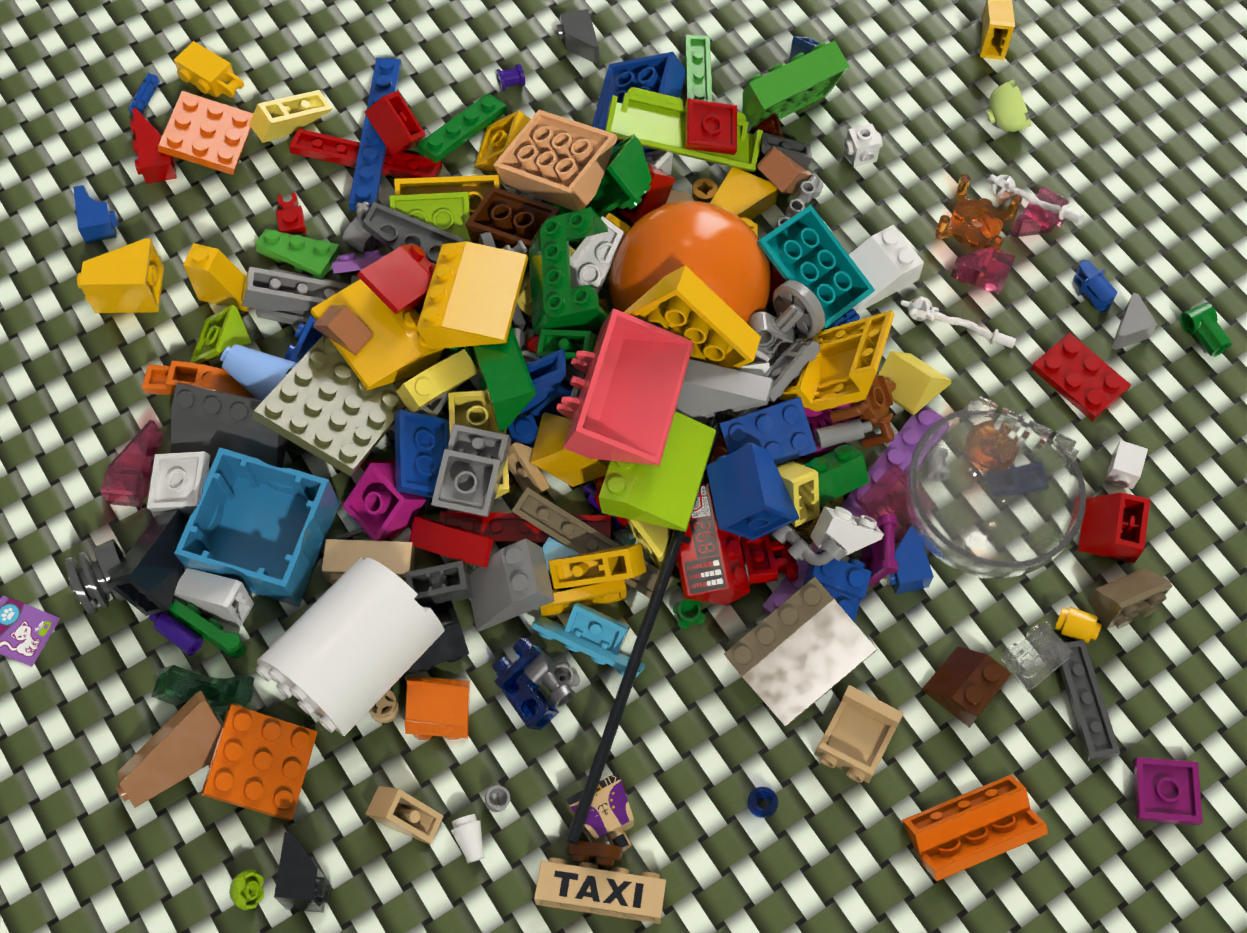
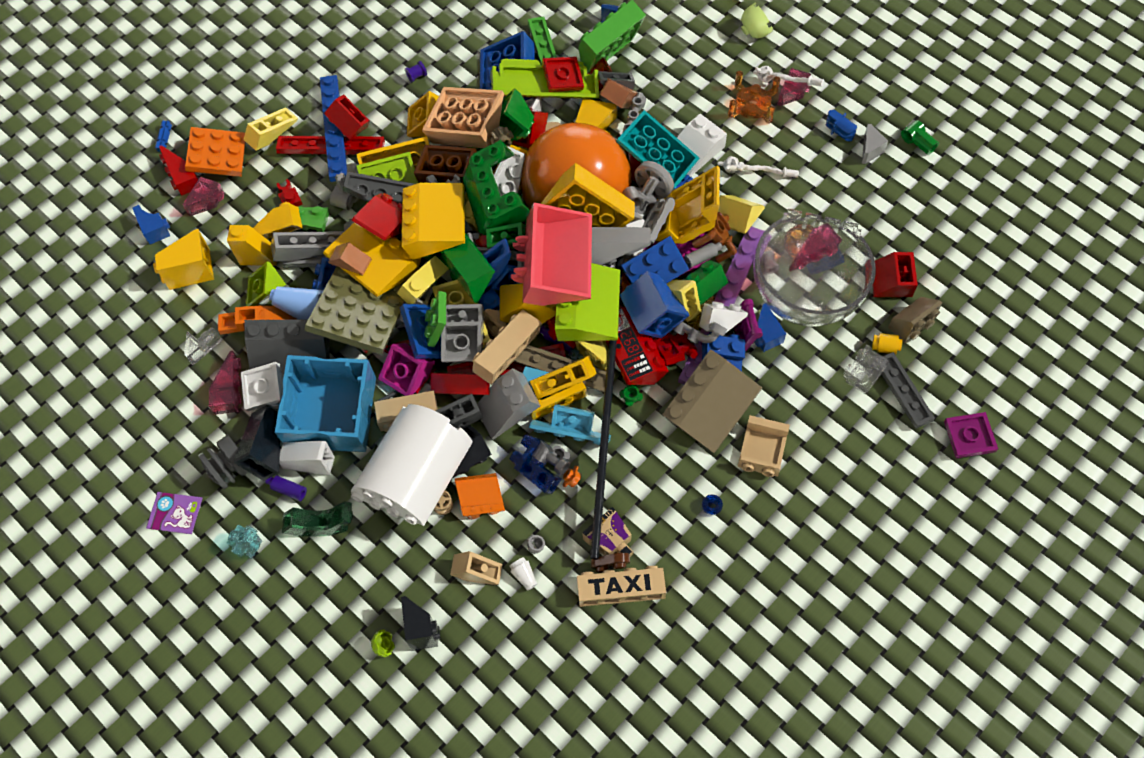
camera: 10 degrees left, 0 degrees up
medium nougat slope [115,691,222,808] -> none
green plate [169,600,246,659] -> none
yellow brick [174,41,244,98] -> none
orange plate [201,704,318,821] -> none
medium lavender plate [332,249,387,274] -> none
green plate [418,93,506,163] -> none
dark grey slope [556,9,599,63] -> none
pearl gold wheel [692,178,718,203] -> none
white brick [844,124,883,168] -> none
clear pink plate [857,464,934,543] -> none
orange slope [902,775,1048,881] -> none
reddish brown slope [922,646,1012,728] -> none
clear pink slope [950,247,1015,294] -> none
red plate [1031,332,1131,422] -> none
white brick [1105,440,1148,489] -> none
none -> clear pink slope [182,177,225,216]
none -> clear slope [184,327,222,365]
none -> clear light blue brick [227,525,262,559]
none -> yellow slope [253,202,303,239]
none -> bright green plate [424,291,446,347]
none -> tan brick [472,309,542,385]
none -> dark tan gear [490,126,514,147]
none -> orange plate [562,465,581,487]
none -> clear pink slope [788,223,842,272]

